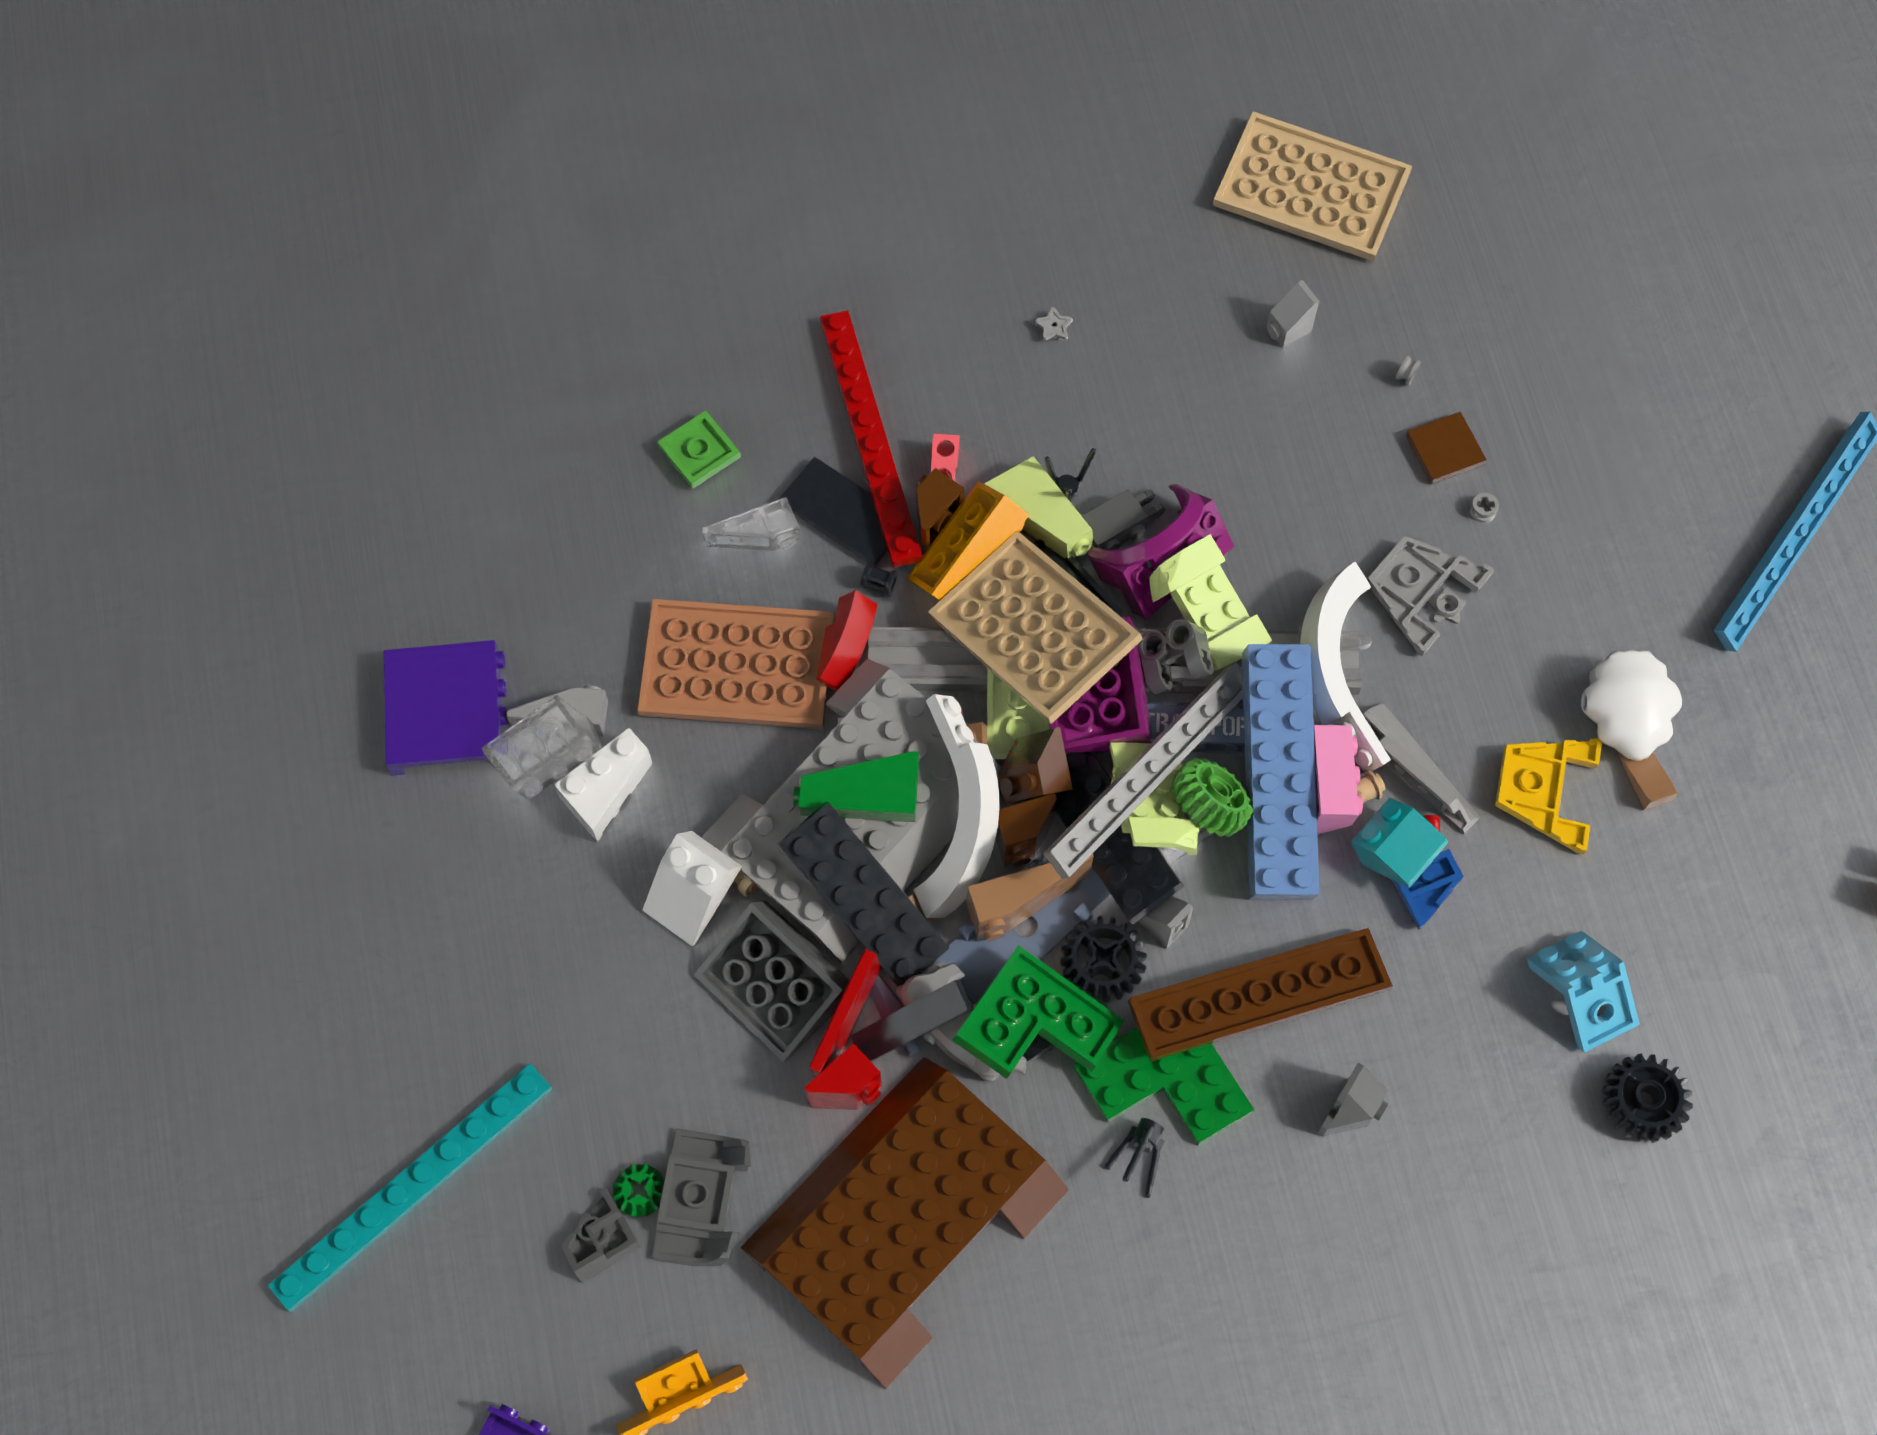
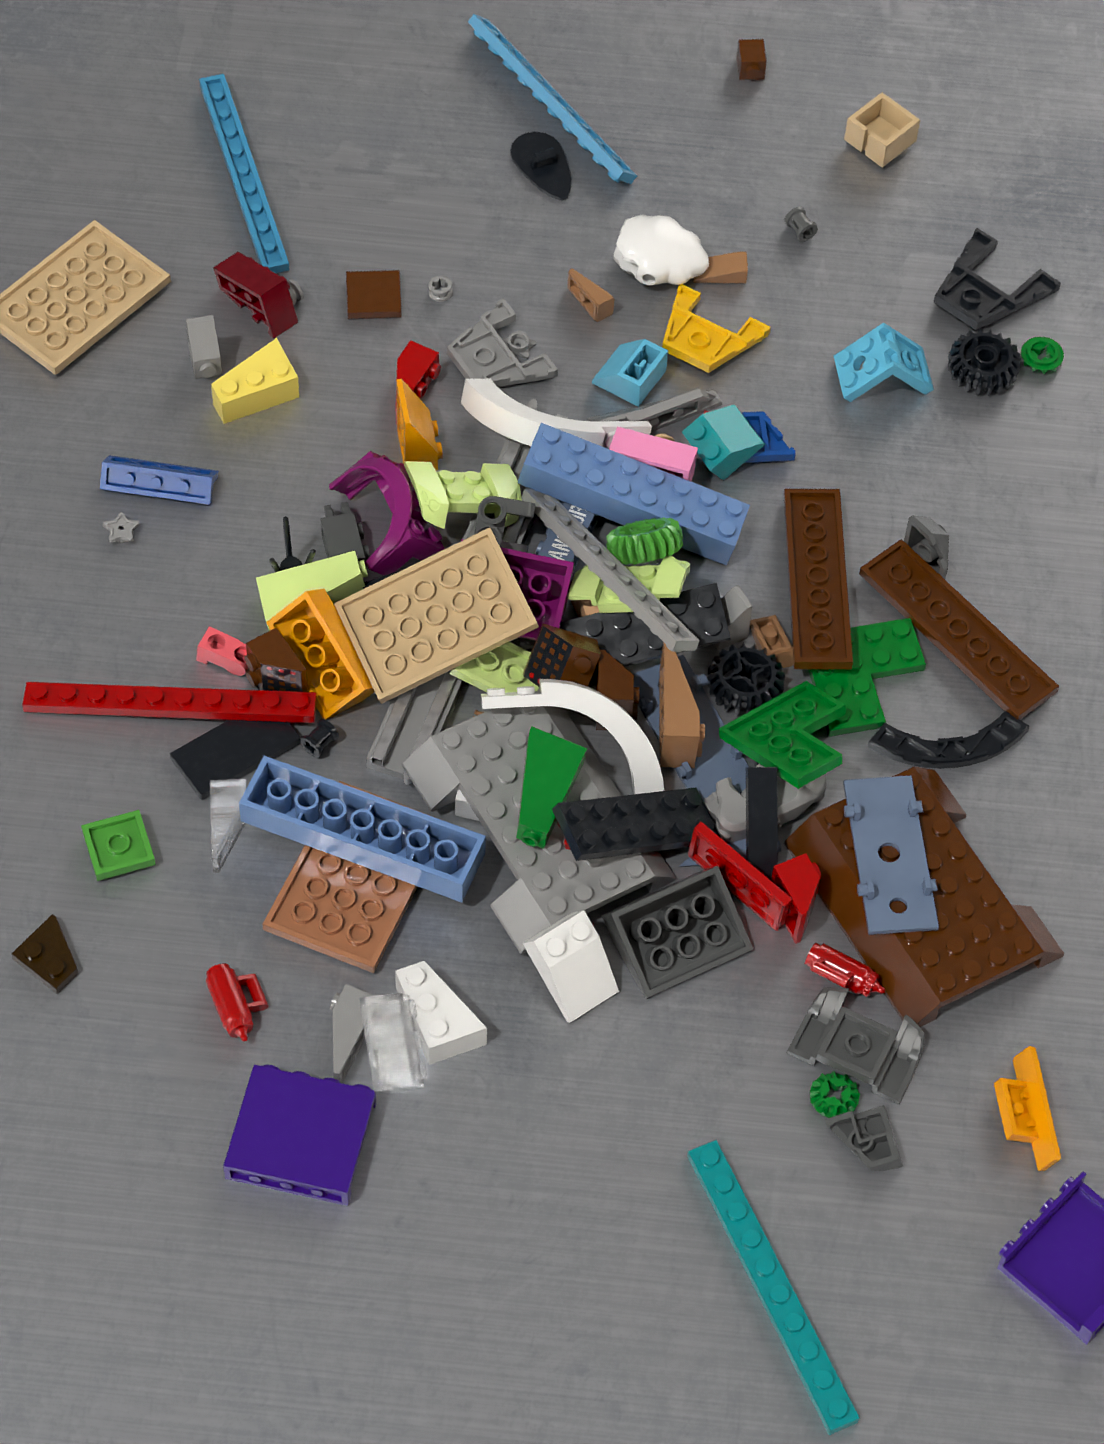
camera: 75 degrees left, 10 degrees down
red slope [816,590,878,692] -> none
black plant [1105,1118,1165,1198] -> none
none -> dark brown wing [11,914,78,994]
none -> fence [100,455,218,505]
none -> dark azure plate [199,74,289,273]
none -> red piece [206,963,268,1042]
none -> light yellow wedge [211,338,299,424]
none -> dark red wedge [213,252,298,339]
none -> medium blue brick [239,756,486,903]
none -> red slope [396,340,441,425]
none -> light orange slope [396,379,443,470]
none -> black shield [510,132,571,201]
none -> medium nougat slope [567,268,615,322]
none -> medium azure slope [592,339,668,407]
none -> medium nougat slope [749,615,794,668]
none -> dark grey bush [784,207,818,242]
none -> red piece [805,943,885,997]
none -> sand blue piece [843,775,939,935]
none -> reddish brown plate [859,539,1059,720]
none -> black tile [867,711,1029,769]
none -> black wing [934,228,1061,330]
none -> green gear [1020,337,1064,374]

